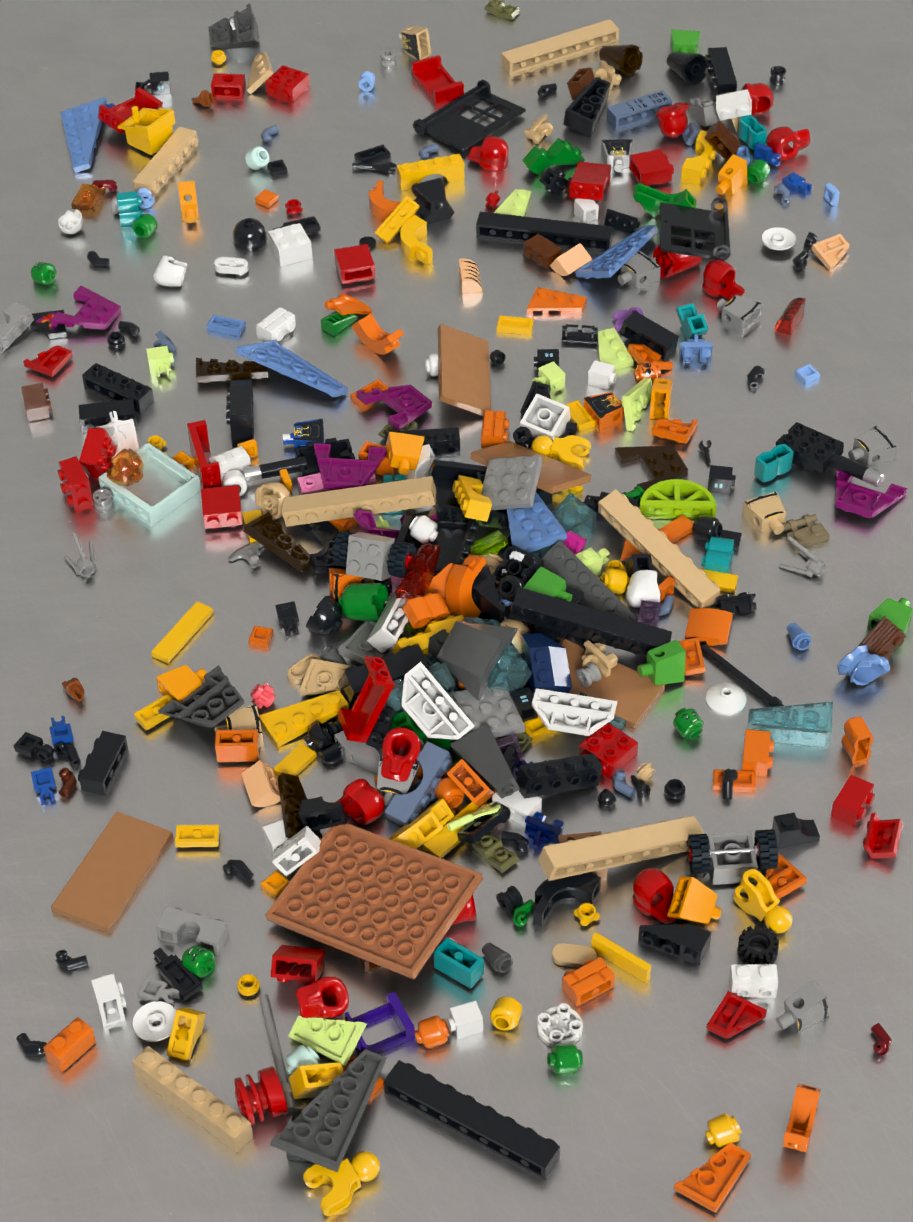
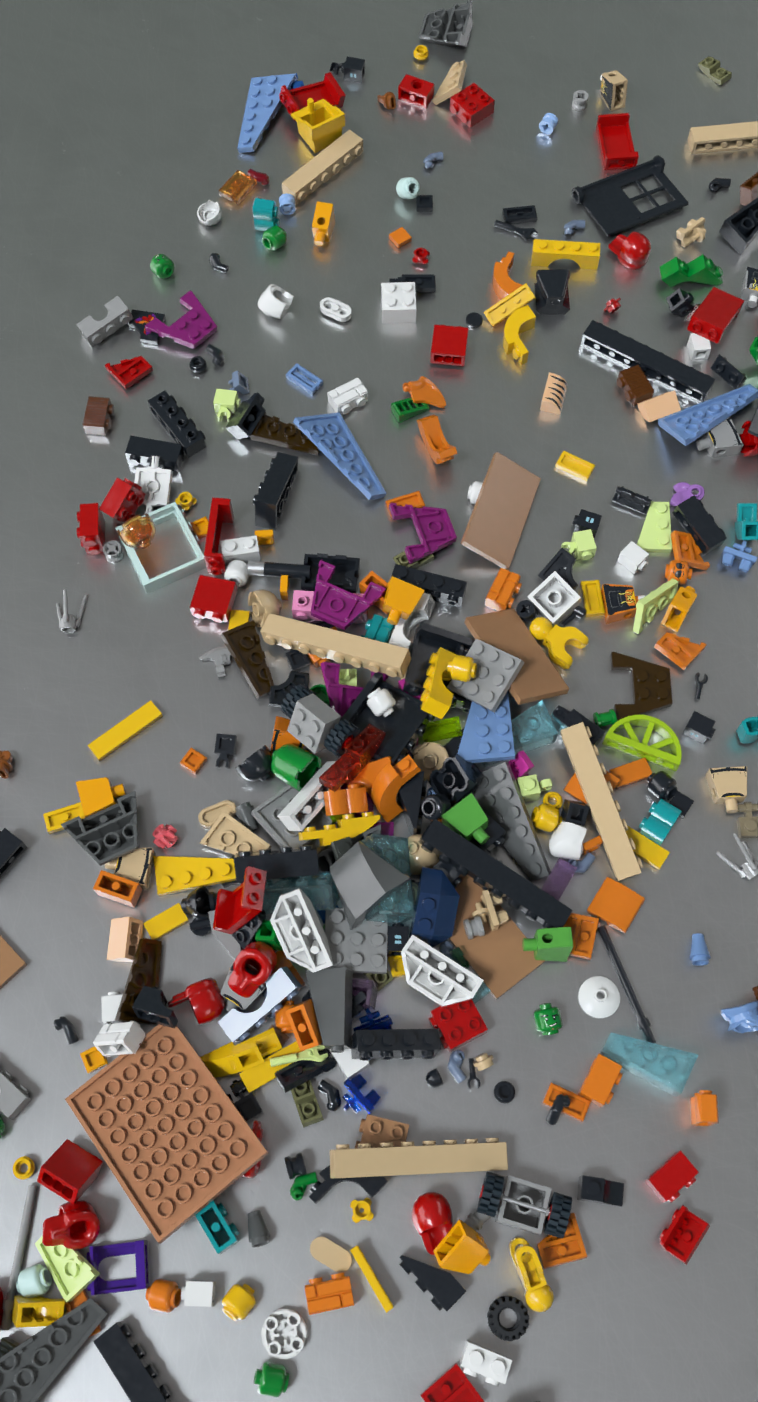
camera: 20 degrees right, 20 degrees up
yellow plate [175,825,220,847] -> none
black cylinder [233,218,267,251] -> none
torso [283,419,324,449] -> none
black hinge [490,350,506,365] -> none
yellowish green wing [494,189,532,216] -> none
orange wing [527,287,587,314] -> none
black hinge [714,592,757,614] -> none
none -> black hinge [225,393,266,440]
none -> yellow head [447,655,477,682]

